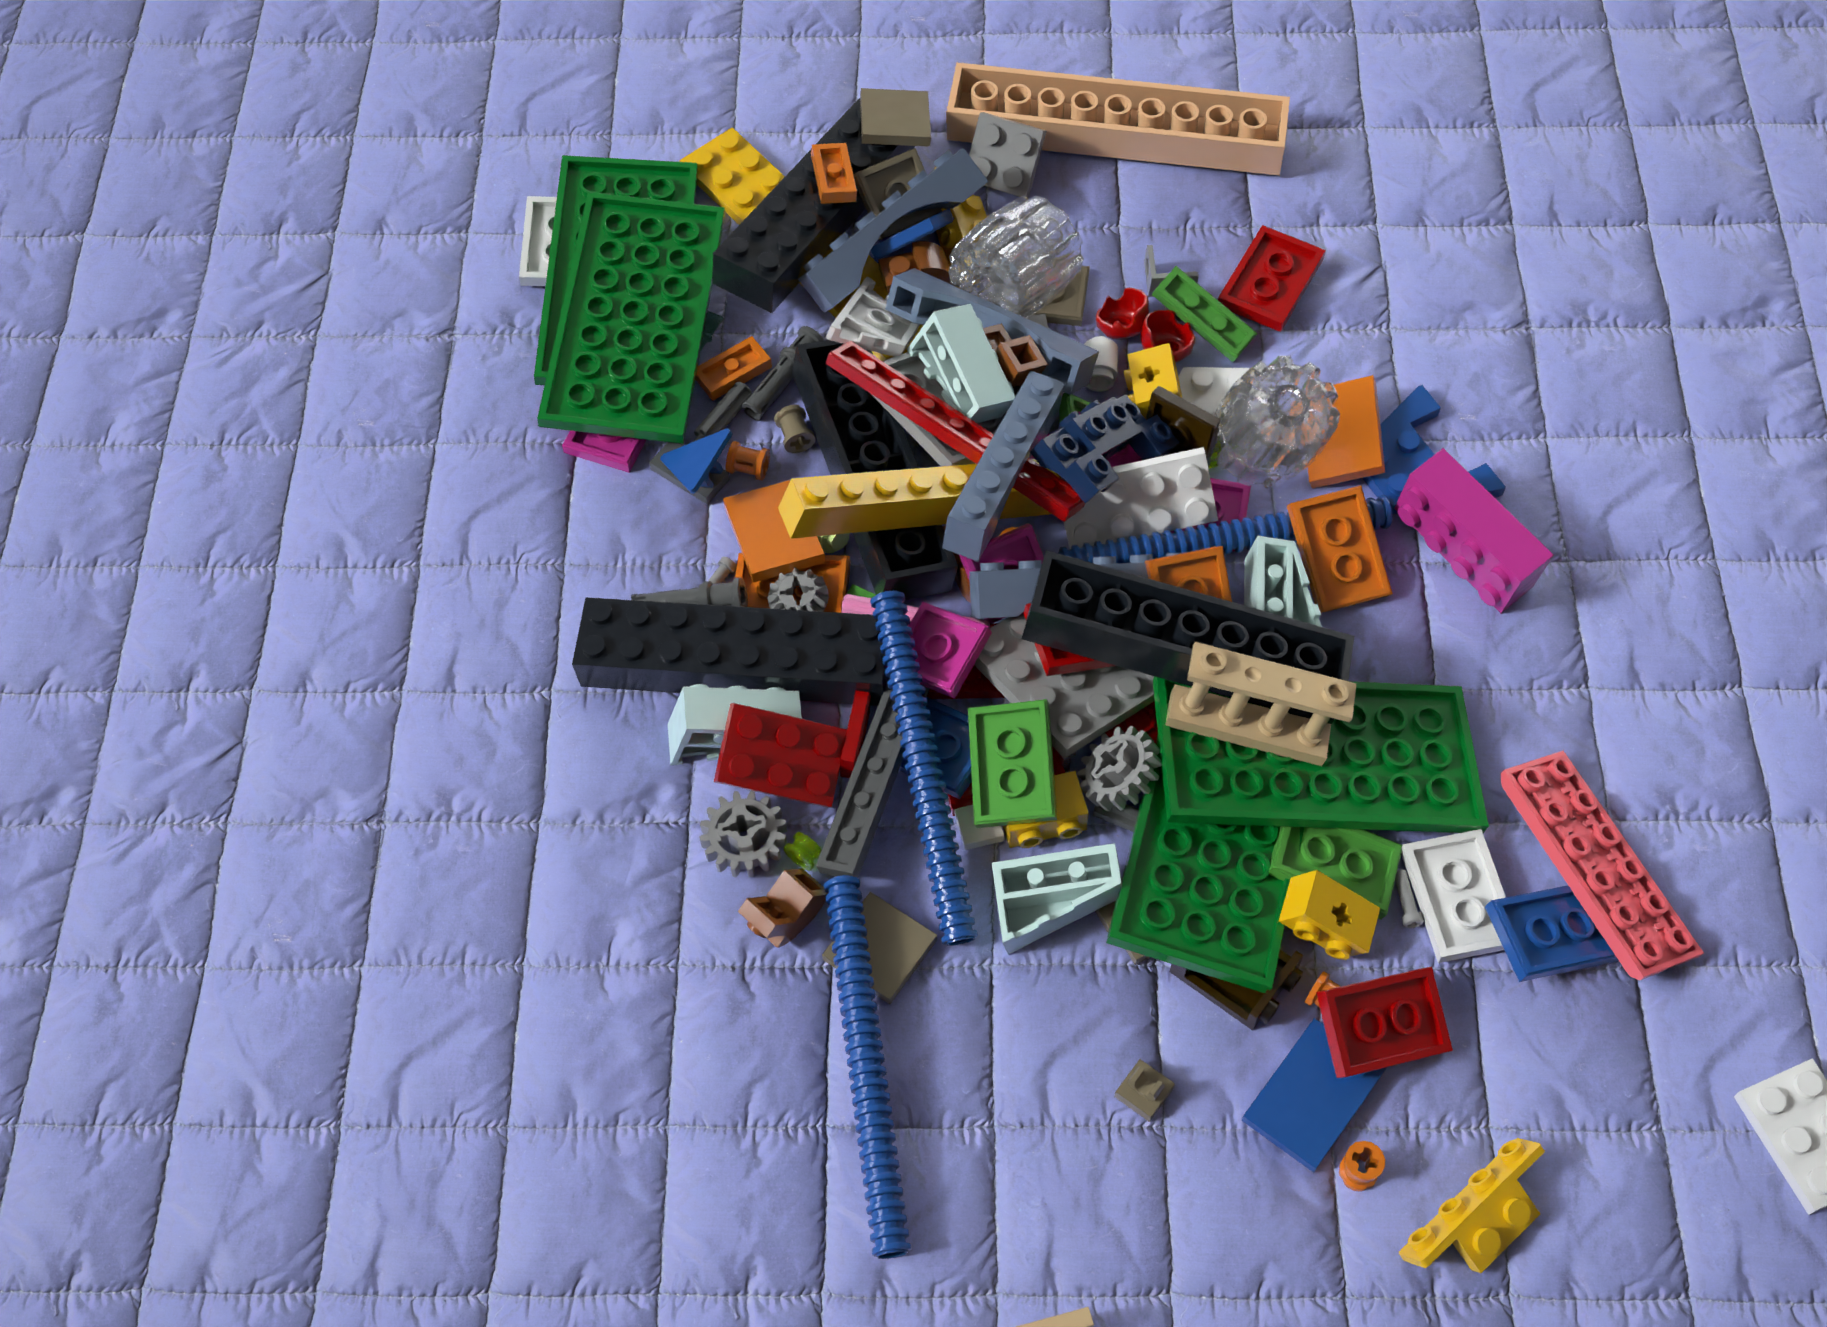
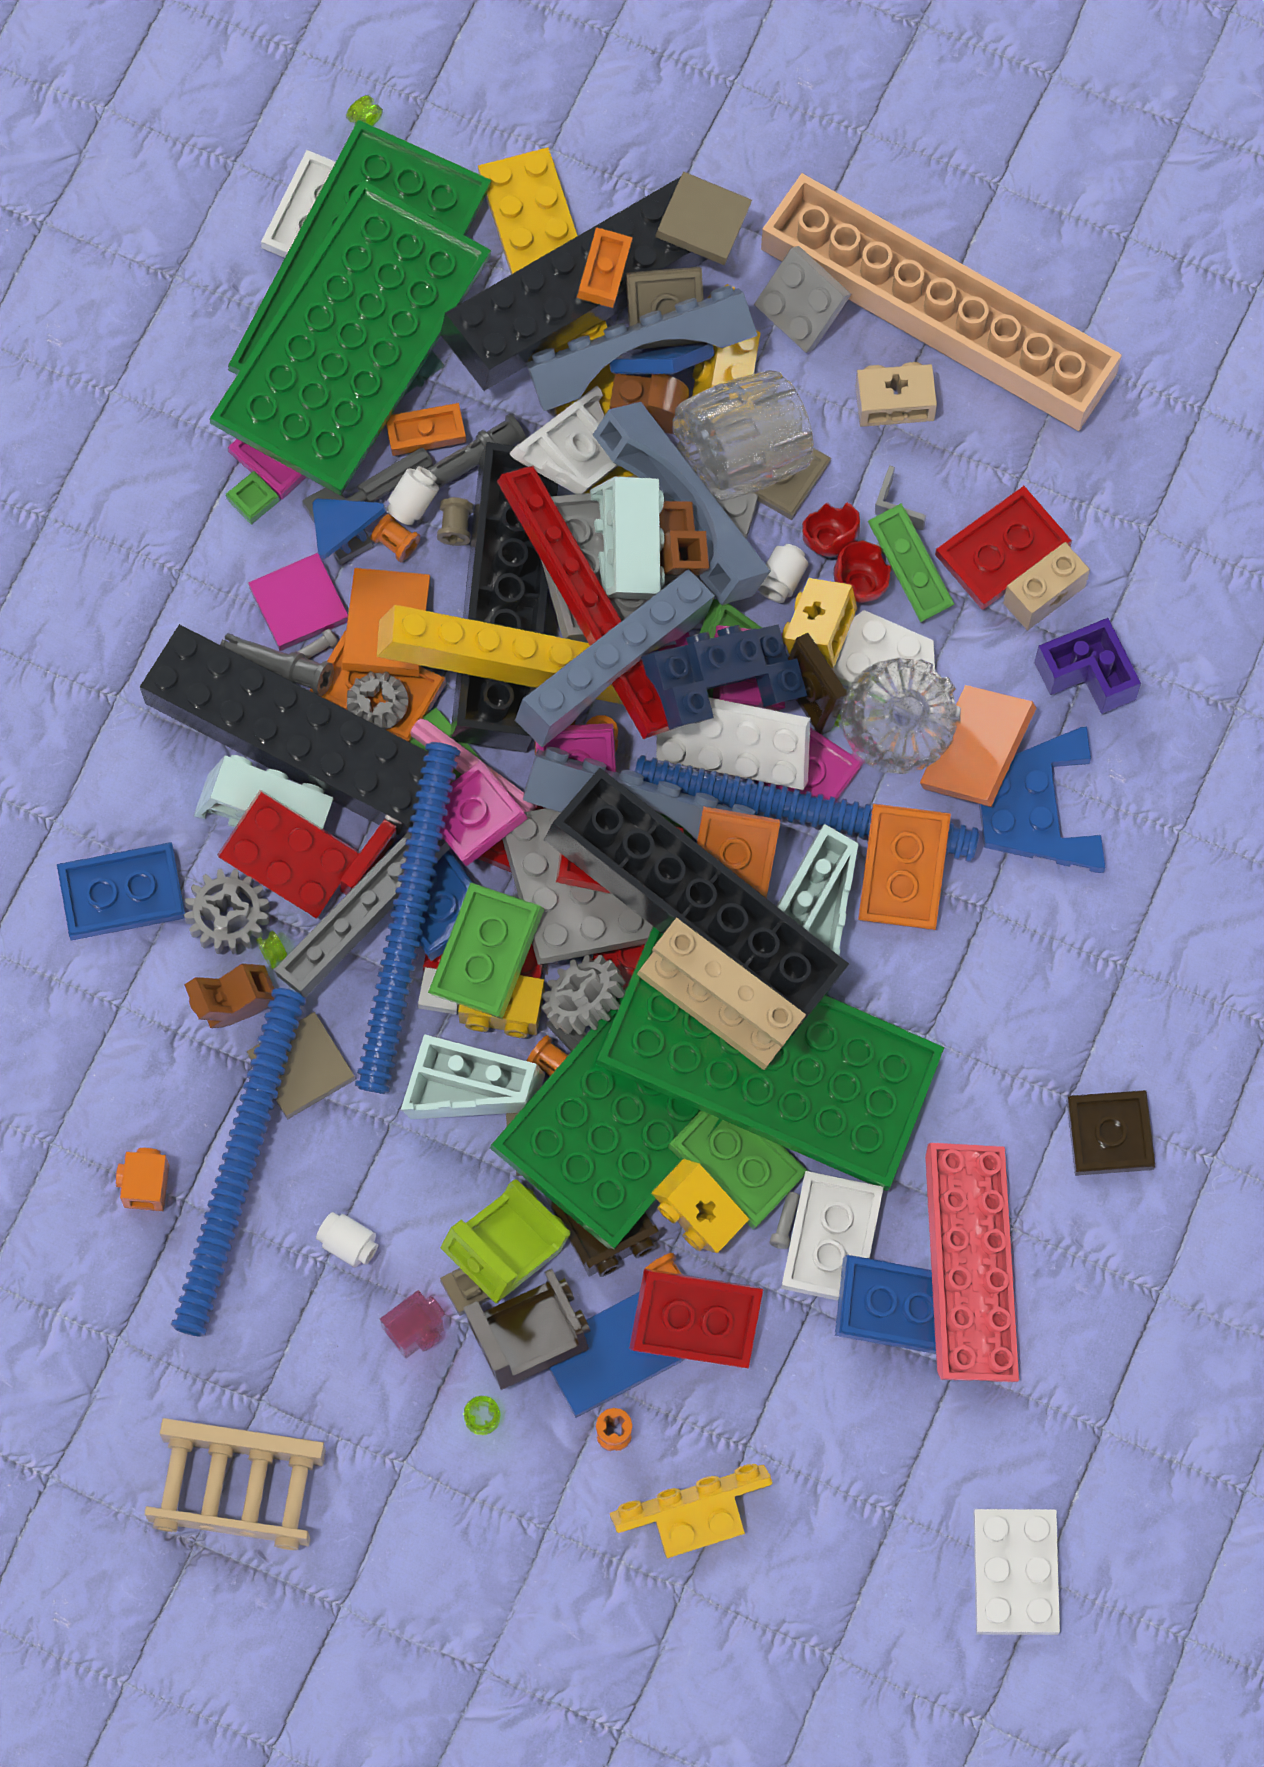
camera: 20 degrees right, 10 degrees up
dark pink brick [1394,448,1554,613] -> none
none -> blue tile [57,842,185,941]
none -> orange brick [116,1148,170,1211]
none -> bright green tile [225,471,280,525]
none -> dark pink tile [248,553,348,651]
none -> white brick [316,1212,378,1268]
none -> clear neon green bush [346,95,383,126]
none -> clear pink brick [380,1290,445,1359]
none -> white brick [387,467,439,525]
none -> lime panel [440,1179,570,1304]
none -> panel [463,1269,591,1390]
none -> clear neon green bush [464,1396,500,1435]
none -> orange bush [527,1035,568,1076]
none -> tan brick [855,362,937,427]
none -> tan brick [1003,542,1090,631]
none -> dark purple brick [1034,618,1141,714]
none -> dark brown tile [1066,1090,1155,1176]

